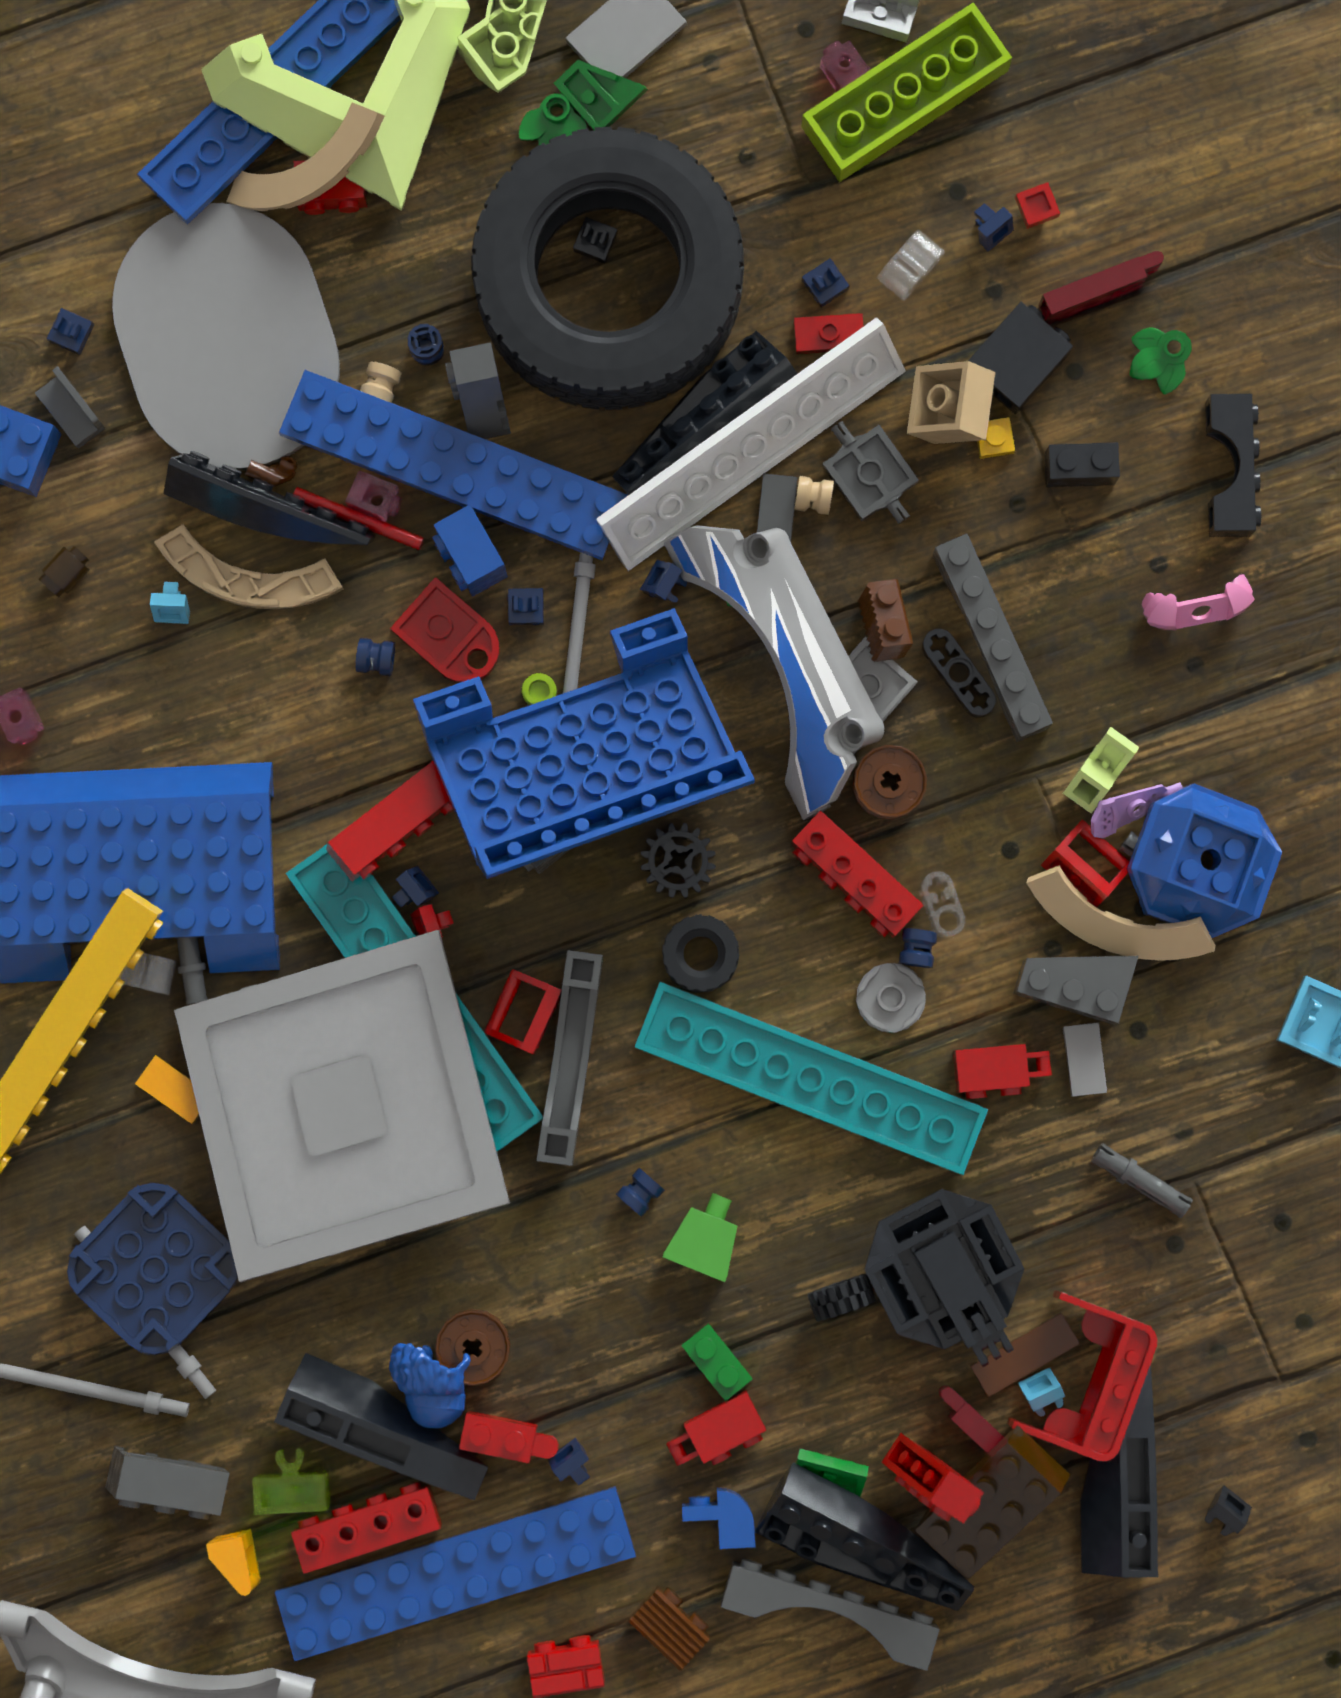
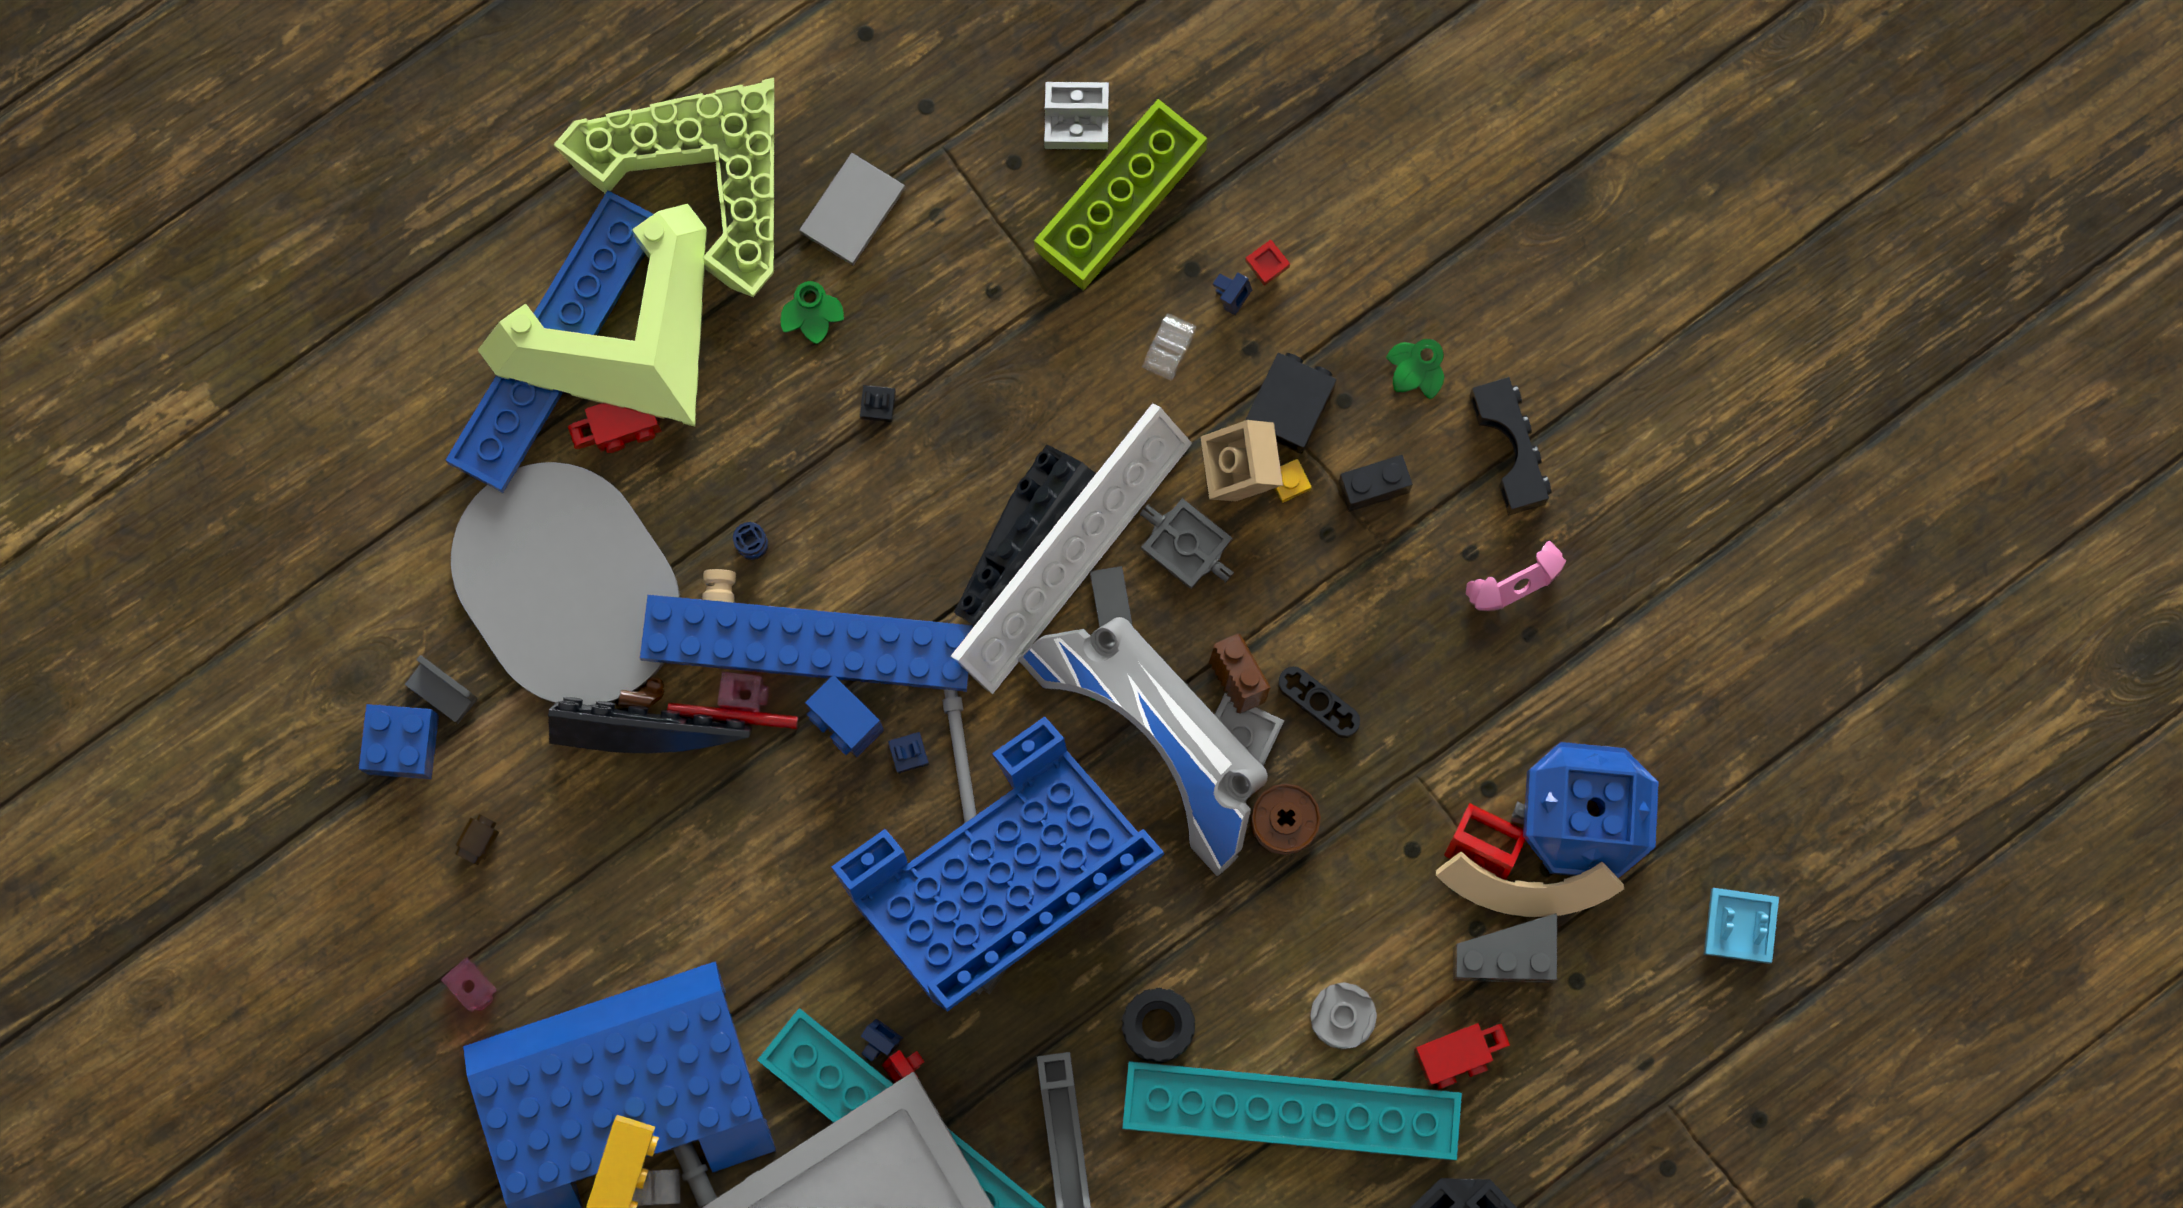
camera: 15 degrees left, 5 degrees down
dark blue tile [47,308,94,355] -> none
medium azure tile [150,582,190,624] -> none
tan tile [154,524,344,609] -> none
tan tile [226,103,385,211] -> none
red brick [326,761,454,882] -> none
dark blue wheel [355,638,395,676] -> none
red tile [390,577,500,683] -> none
dark grey wedge [445,342,511,439] -> none
black tyre [471,127,744,410] -> none
red tile [484,969,562,1056] -> none
lime tile [522,673,557,705] -> none
green wing [554,60,648,131] -> none
dark blue tile [640,560,688,602] -> none
black gear [641,823,716,899] -> none
red brick [791,810,924,938] -> none
red plate [794,313,863,354] -> none
tan wheel [794,476,834,515] -> none
dark blue tile [802,258,849,308] -> none
clear pink brick [820,40,871,92] -> none
dark blue wheel [898,928,938,968] -> none
clear beam [920,871,965,938] -> none
dark grey arch [933,534,1053,742] -> none
dark red hinge [1038,251,1164,325] -> none
yellowish green brick [1063,727,1139,814] -> none
light grey tile [1063,1023,1107,1097] -> none
lavender piece [1091,782,1183,838] -> none
dark grey pin [1091,1143,1193,1218] -> none

